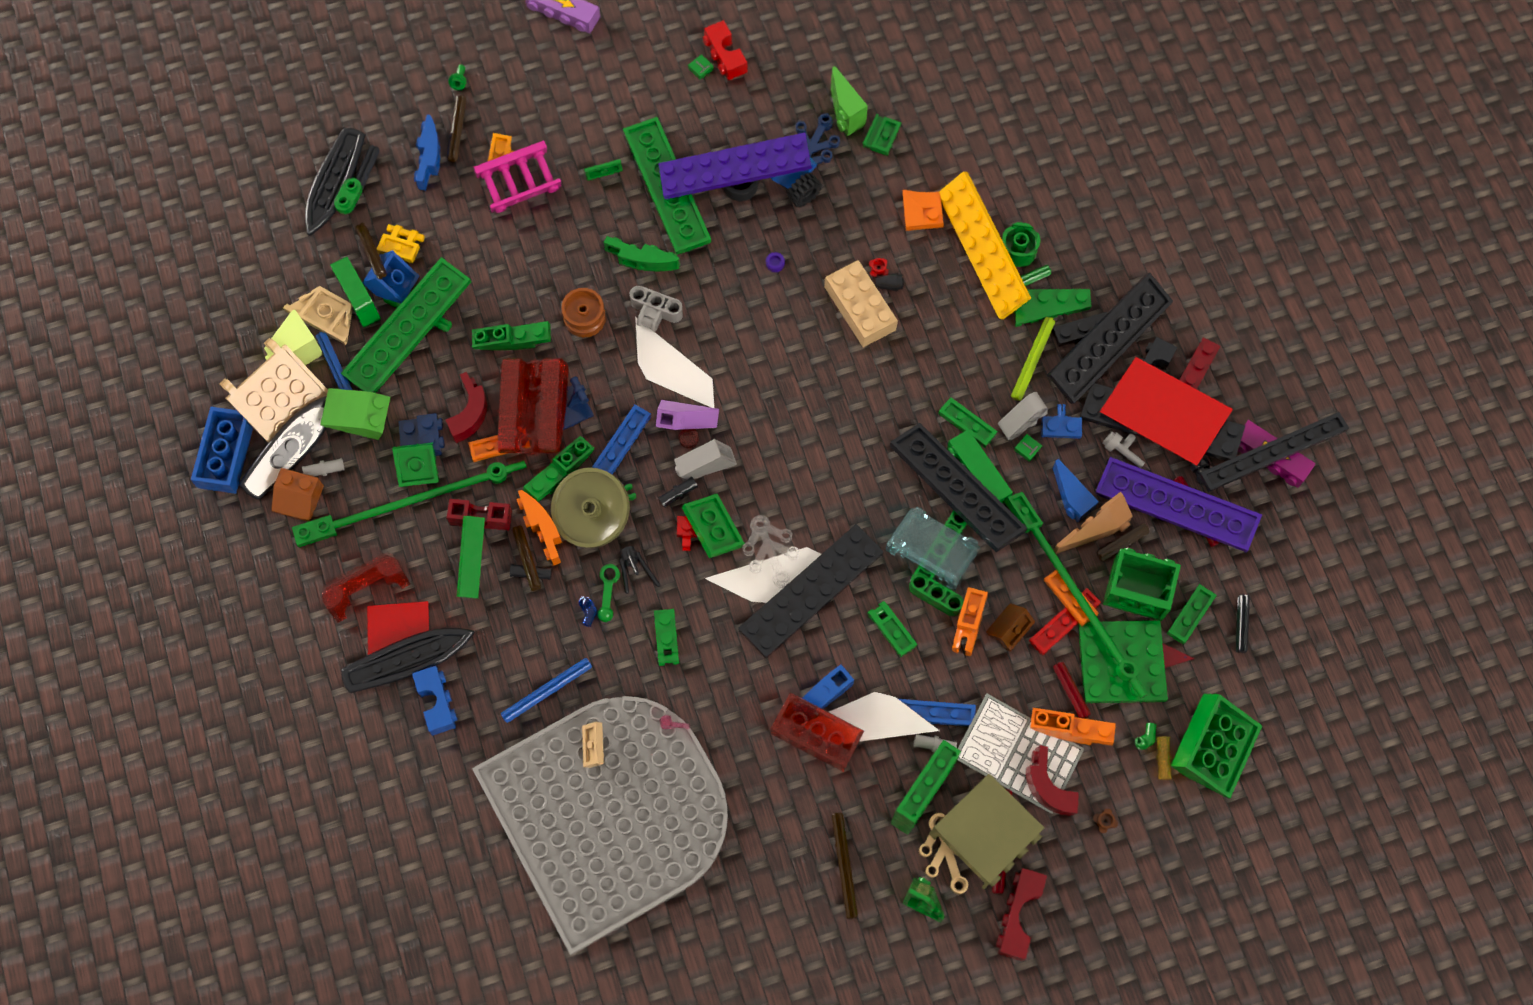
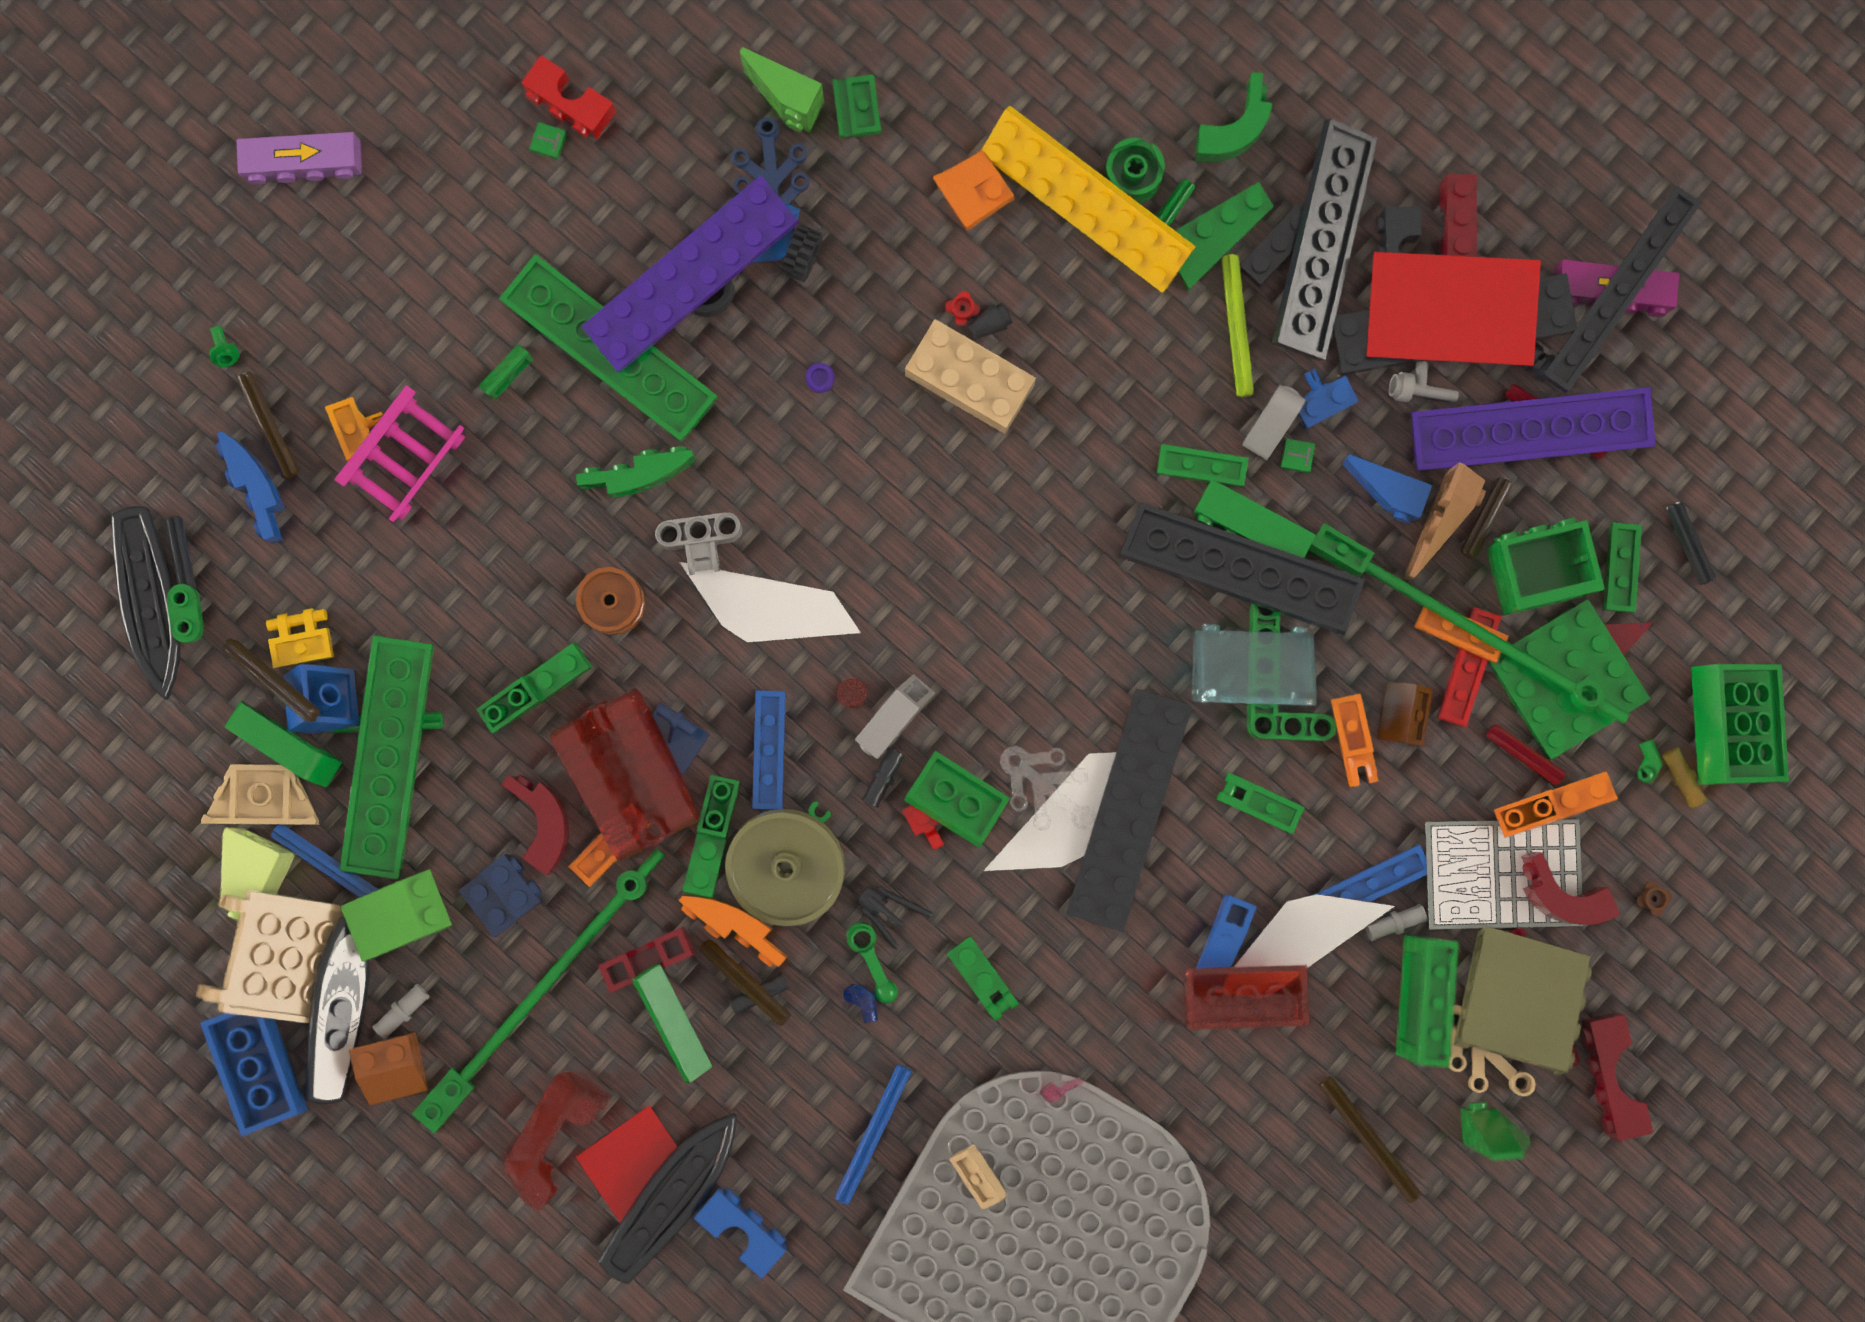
camera: 30 degrees left, 15 degrees up
green plate [392,442,439,487] -> none
medium lavender slope [656,400,719,430] -> none
none -> green arch [1195,72,1272,163]

